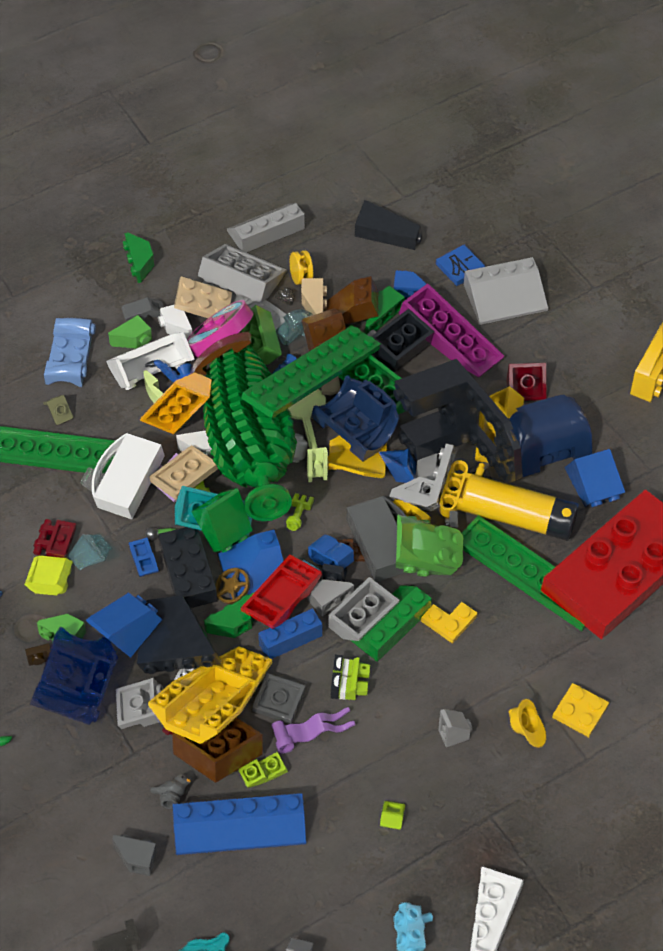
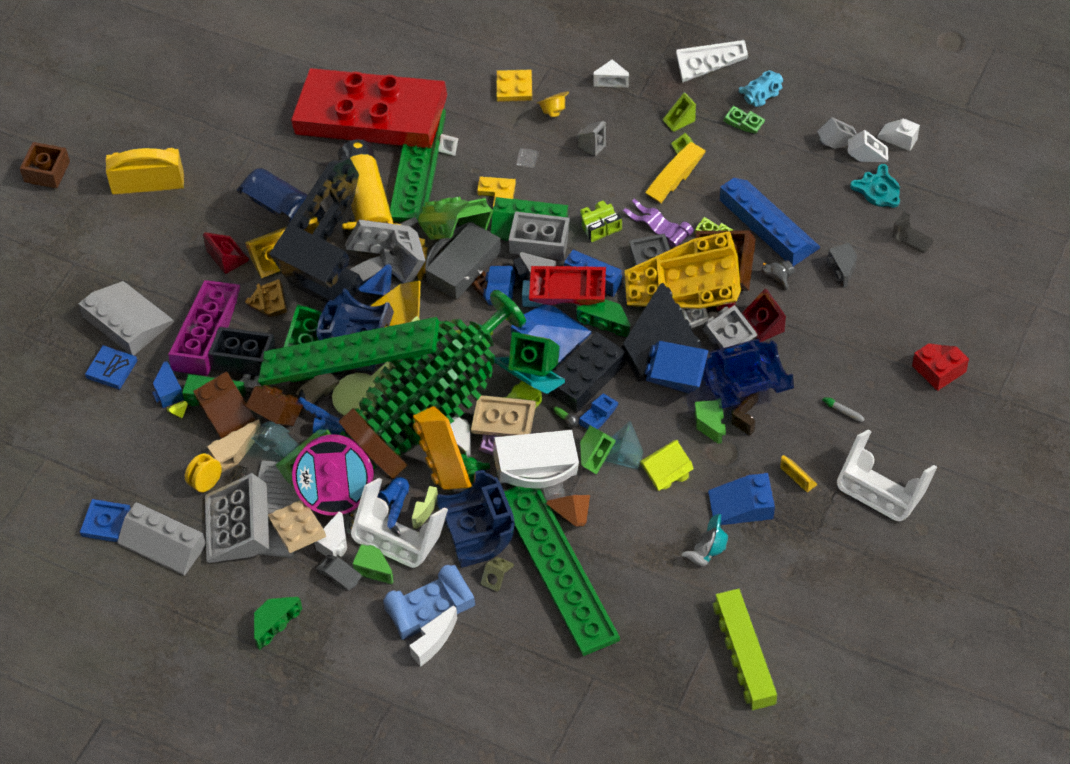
camera: 120 degrees left, 0 degrees up
dark red plate [33,519,77,558] -> none
pearl gold wheel [215,568,250,604] -> none
black slope [354,200,422,250] -> none
blue slope [565,449,625,508] -> none
none -> blue tile [80,499,131,542]
none -> neon yellow slope [167,401,188,418]
none -> white slope [410,606,457,666]
none -> dark blue piece [437,470,514,568]
none -> white slope [439,134,458,156]
none -> green animal [460,453,490,483]
none -> clear slope [516,148,539,168]
none -> dark orange slope [546,495,590,526]
none -> bright green slope [580,426,616,474]
none -> white slope [594,60,629,87]
none -> yellow slope [645,142,706,204]
none -> lime slope [663,93,696,132]
none -> bright green slope [723,105,765,134]
none -> dark red slope [741,289,786,342]

